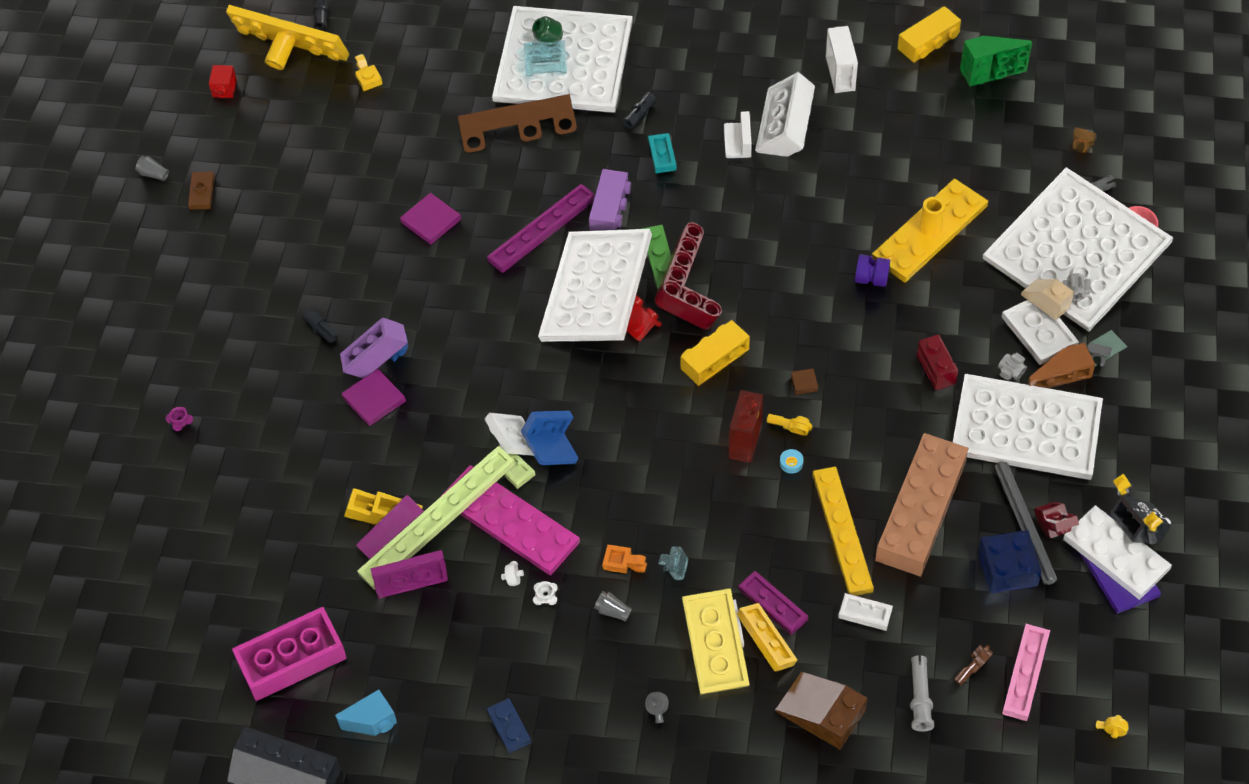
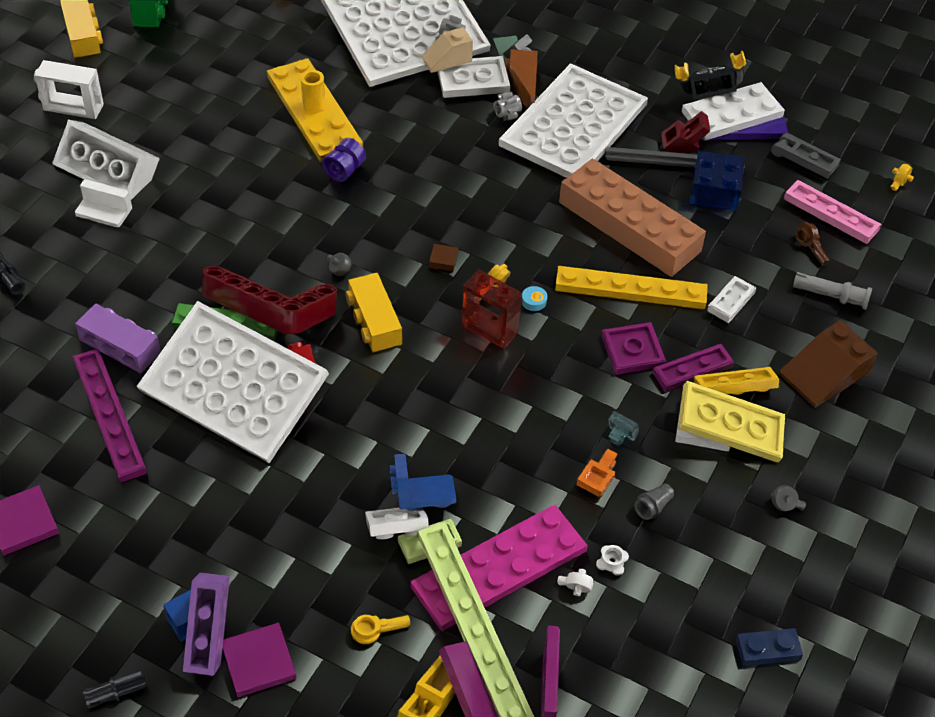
camera: 75 degrees left, 5 degrees down
teal plate [648,133,676,173] -> none
dark red brick [916,335,958,390] -> none
none -> dark grey piece [327,253,351,276]
none -> yellow plate [351,615,411,644]
none -> magenta tile [601,322,666,375]
none -> dark grey plate [771,133,841,179]

